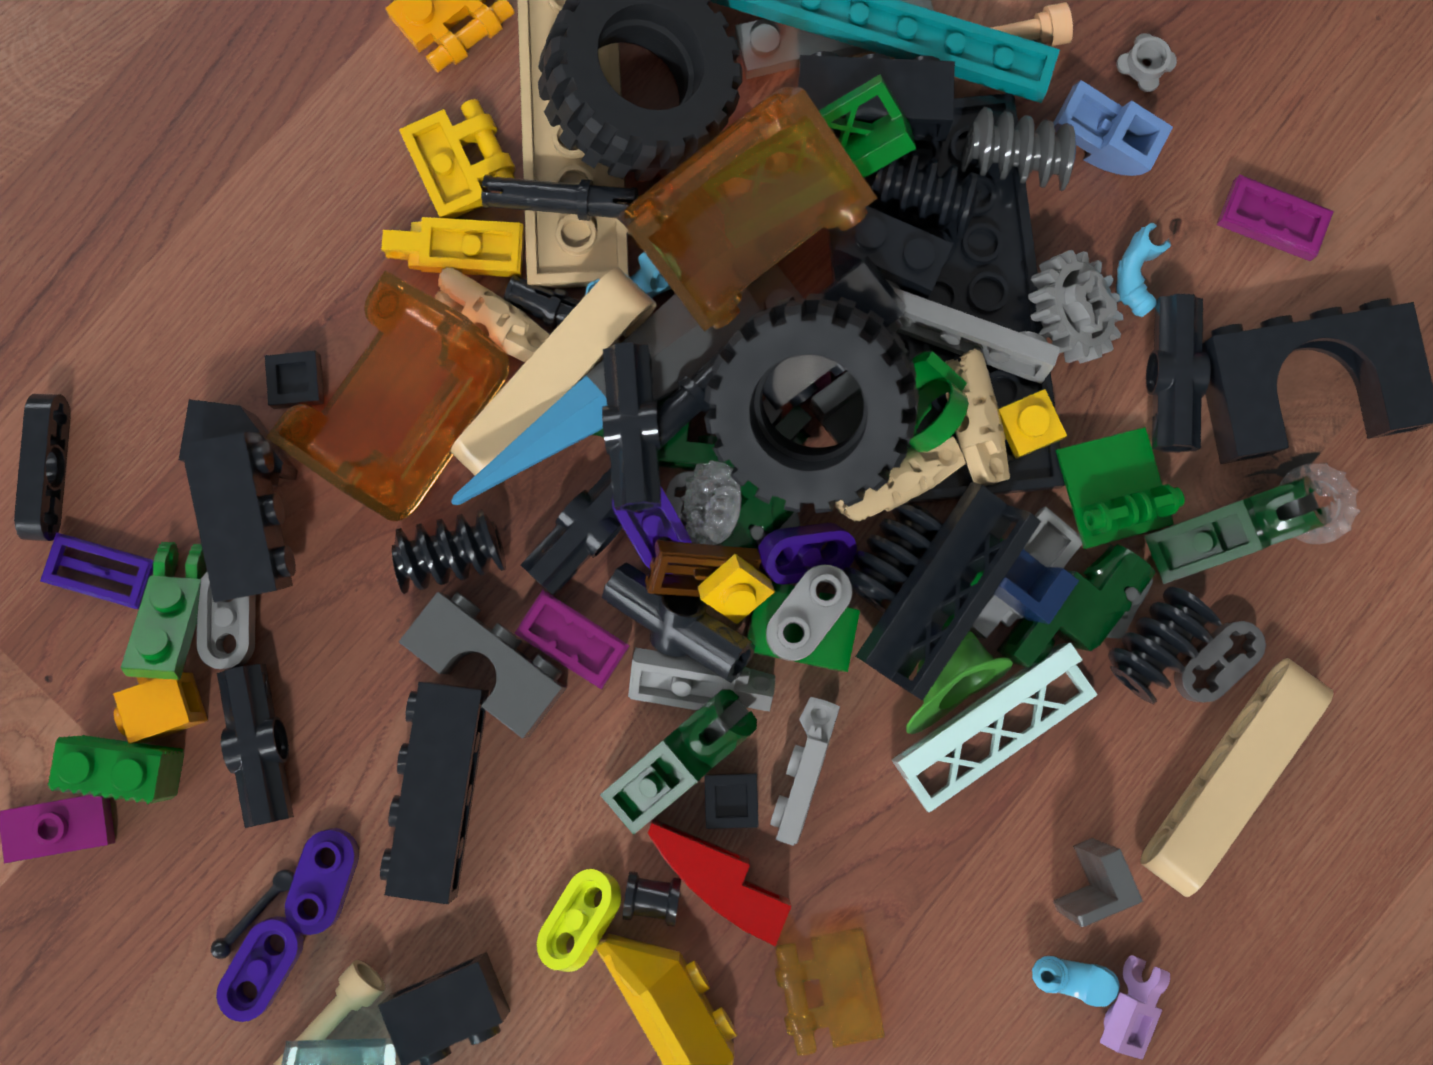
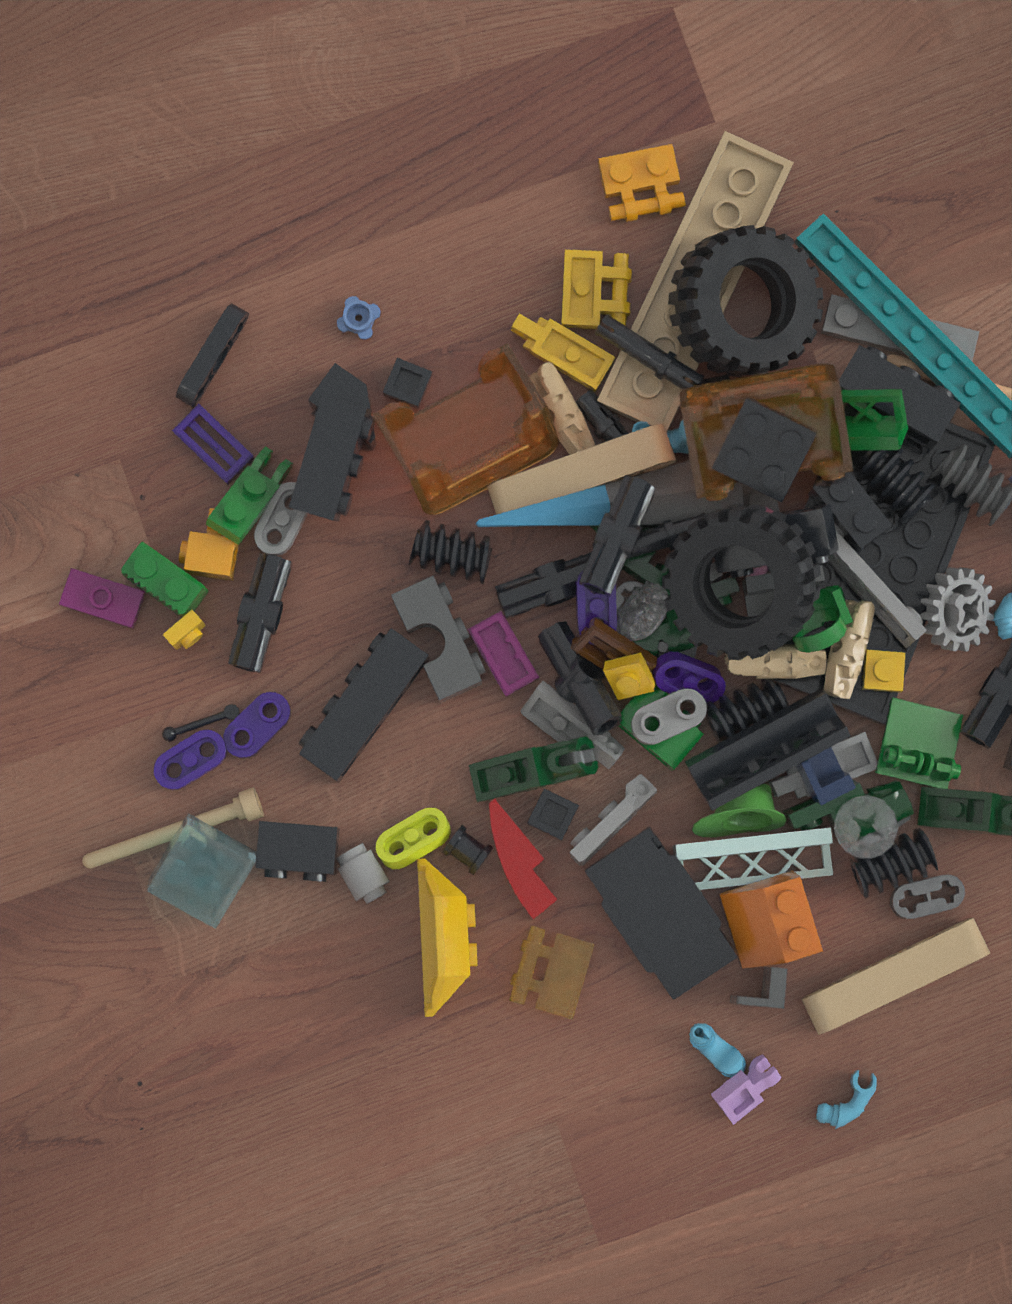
camera: 25 degrees right, 0 degrees up
none -> yellow plate [162,610,206,650]
none -> light grey brick [336,843,390,904]
none -> medium blue plate [337,296,381,340]
none -> black piece [585,826,738,1000]
none -> black plate [712,396,818,503]
none -> orange slope [719,870,823,968]
none -> medium azure piece [816,1070,877,1129]
none -> clear gear [834,795,899,858]

